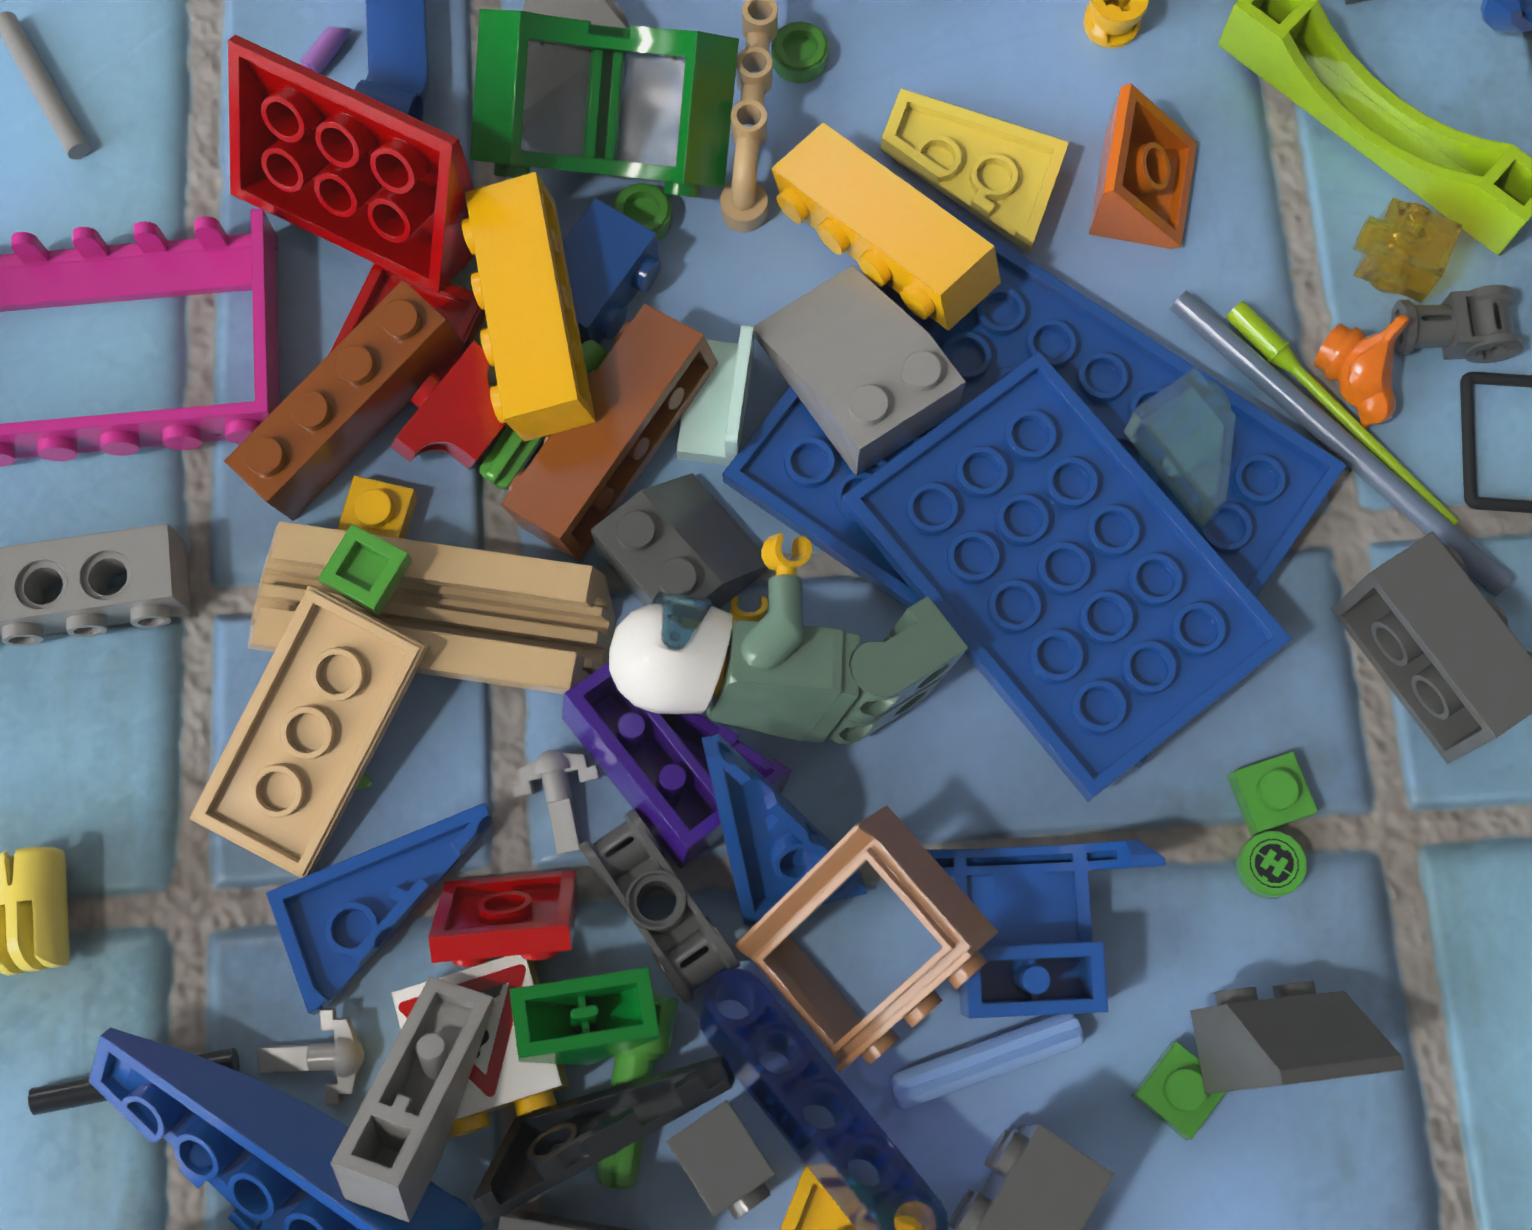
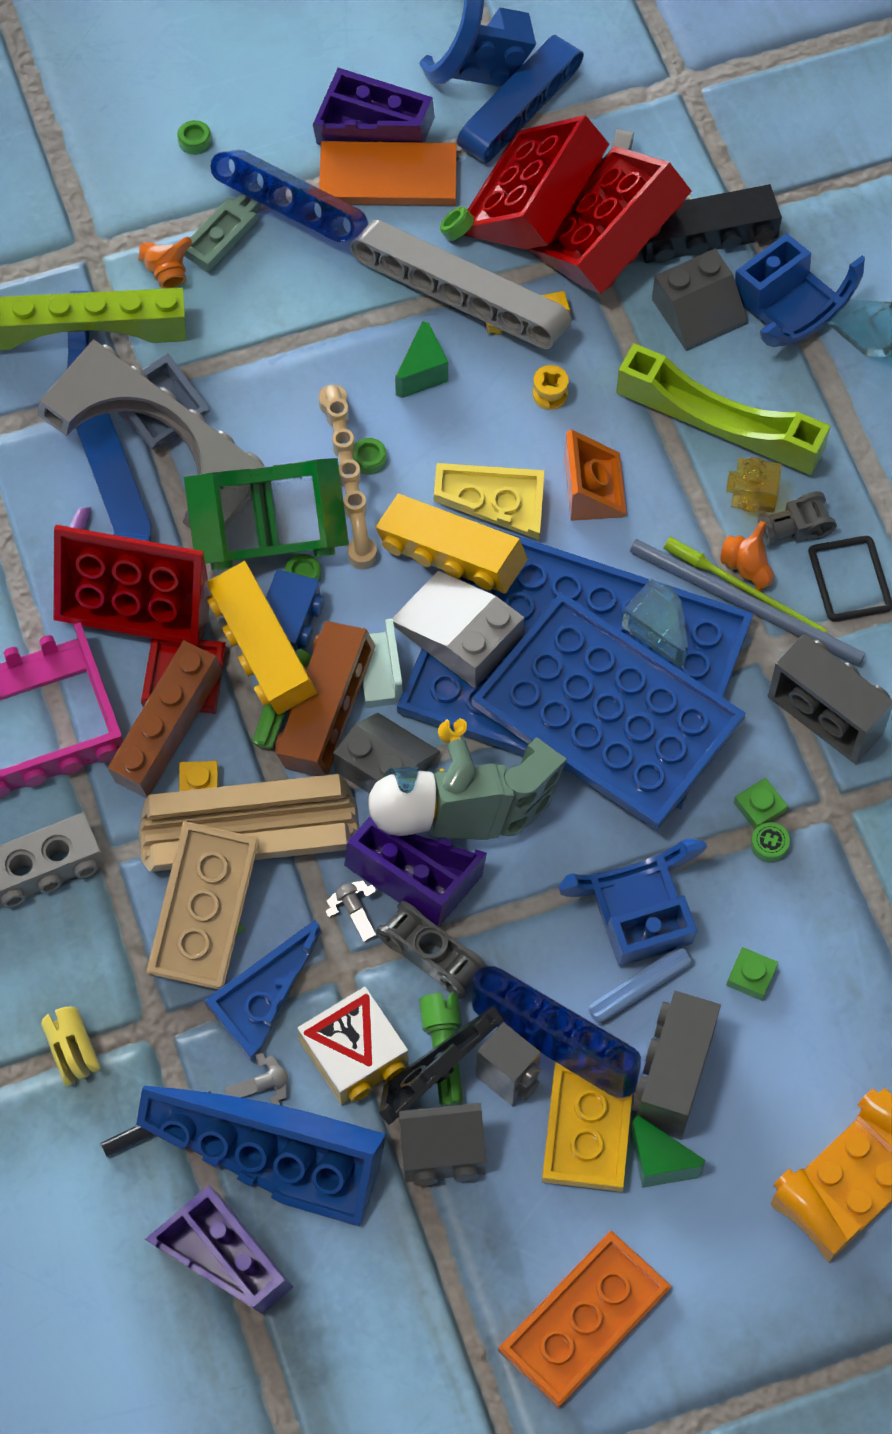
camera: 15 degrees left, 10 degrees down
bright green plate [317,524,412,616] -> none
light grey slope [331,976,495,1223] -> none
red brick [391,341,506,470] -> none
red plate [428,870,579,967] -> none
green slope [509,967,660,1065] -> none
blue wing [702,734,867,924] -> none
medium nougat window [733,805,998,1073] -> none
dark grey slope [1190,981,1404,1094] -> none

